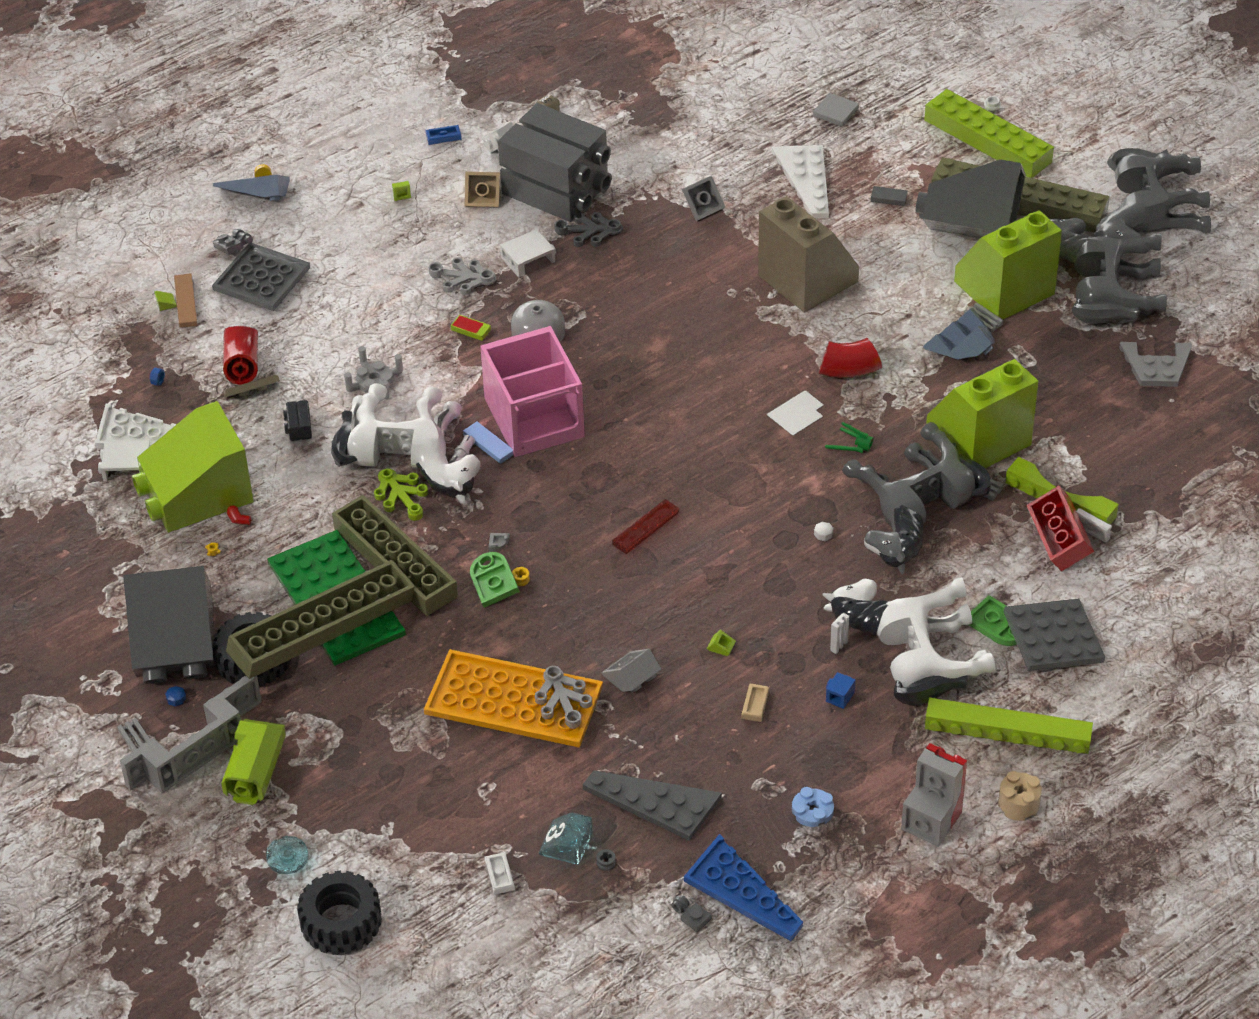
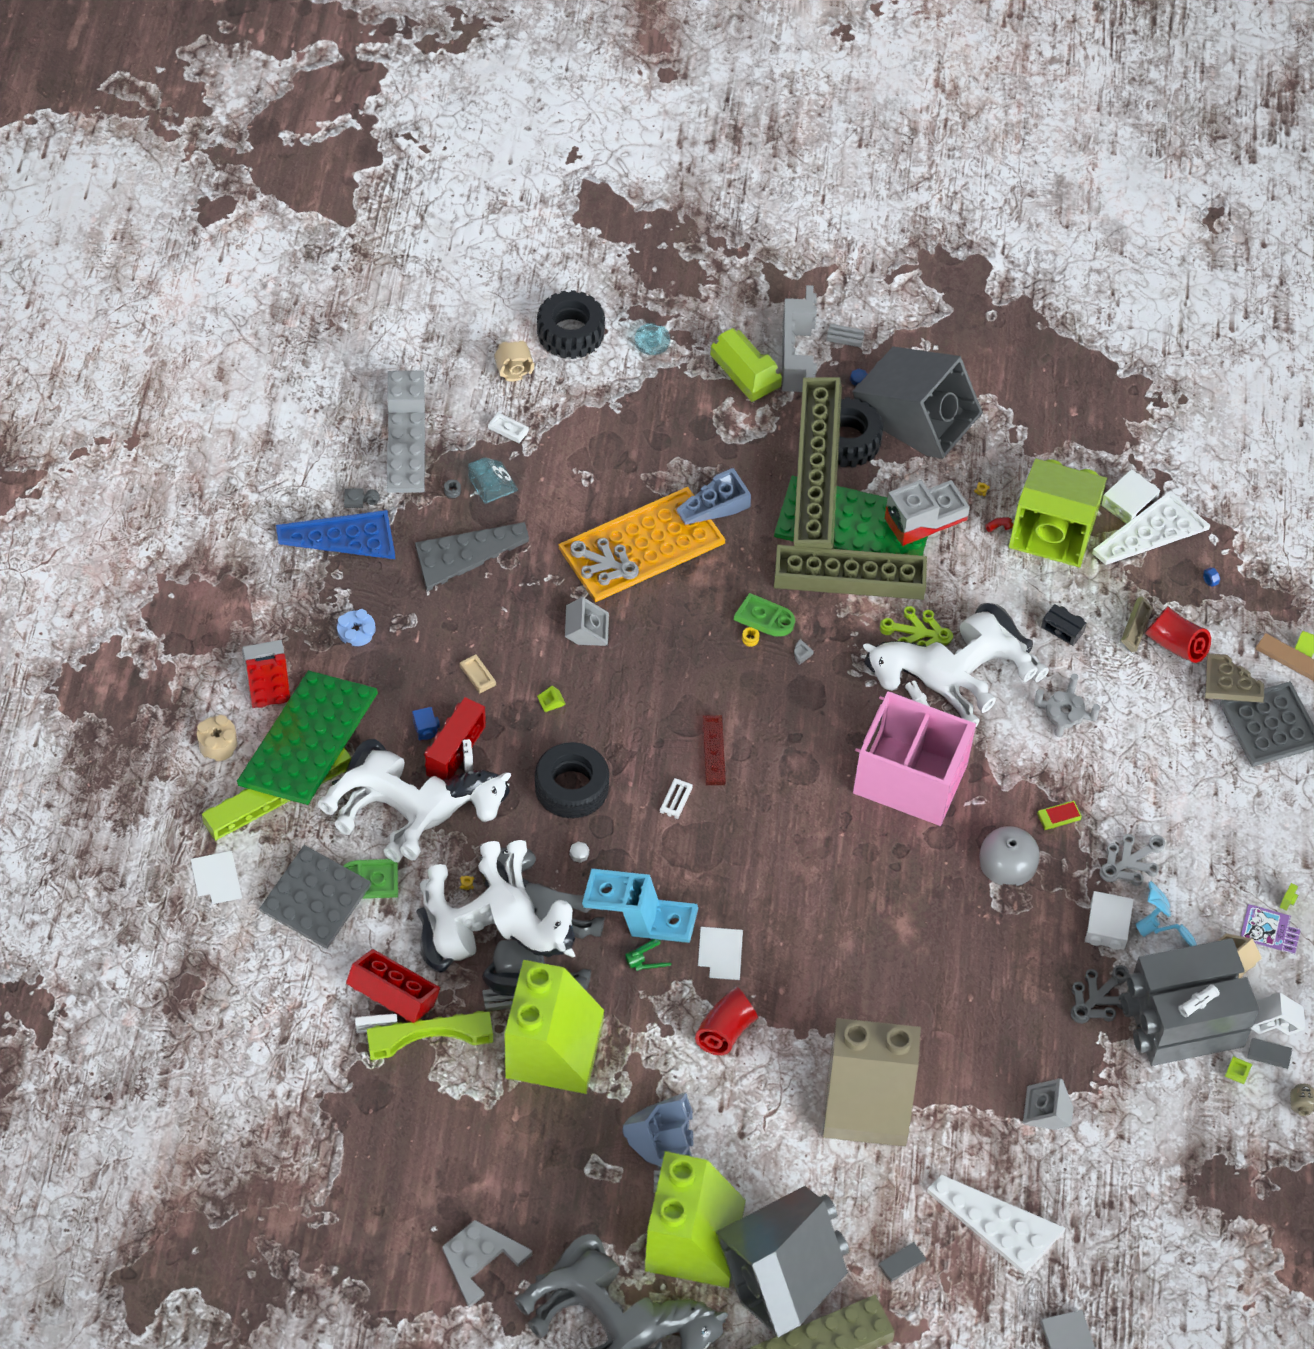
camera: 130 degrees right, 10 degrees up
none -> white sticker [191,851,242,904]
none -> green plate [237,670,378,805]
none -> light grey bracket [387,370,425,493]
none -> white animal [416,840,575,973]
none -> red brick [424,697,486,780]
none -> yellow piece [460,876,474,890]
none -> tan brick [494,341,534,382]
none -> black tyre [535,742,609,819]
none -> medium azure bracket [582,869,698,943]
none -> white tile [660,778,693,819]
none -> sand blue wedge [676,468,751,525]
none -> light grey piece [884,480,970,546]
none -> medium azure plant [1136,881,1197,946]
none -> white pin [1179,985,1219,1017]
none -> dark tan plate [1205,653,1264,703]
none -> sticker [1241,904,1301,954]

